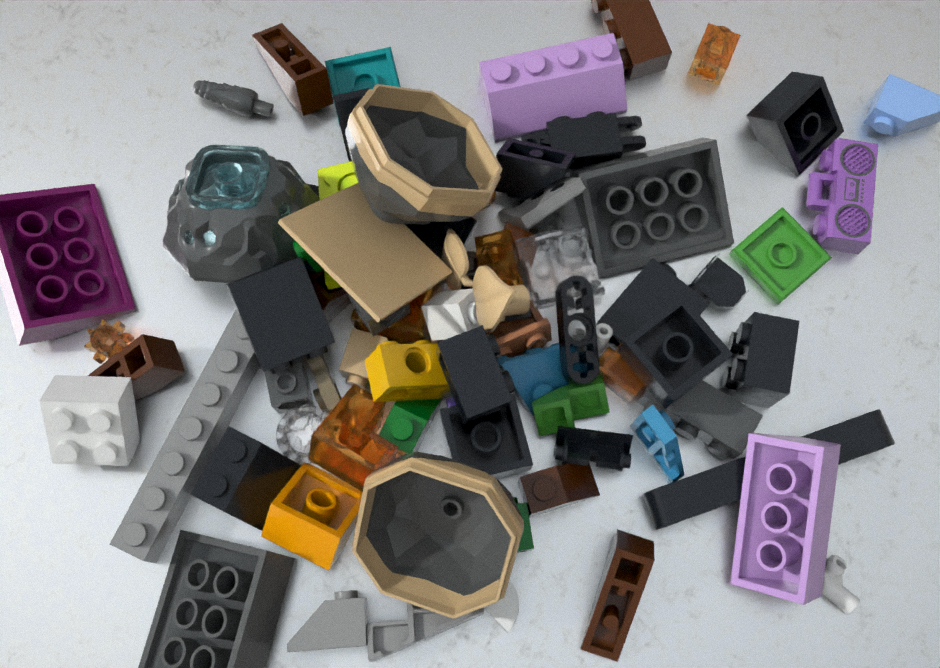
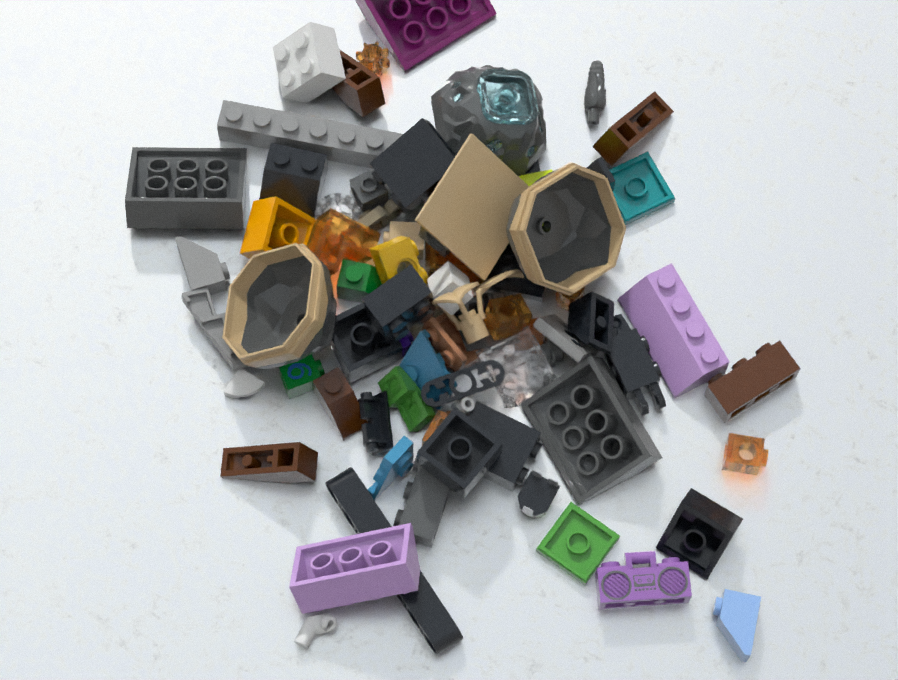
camera: 75 degrees right, 5 degrees down
black brick [722,312,799,408] -> none

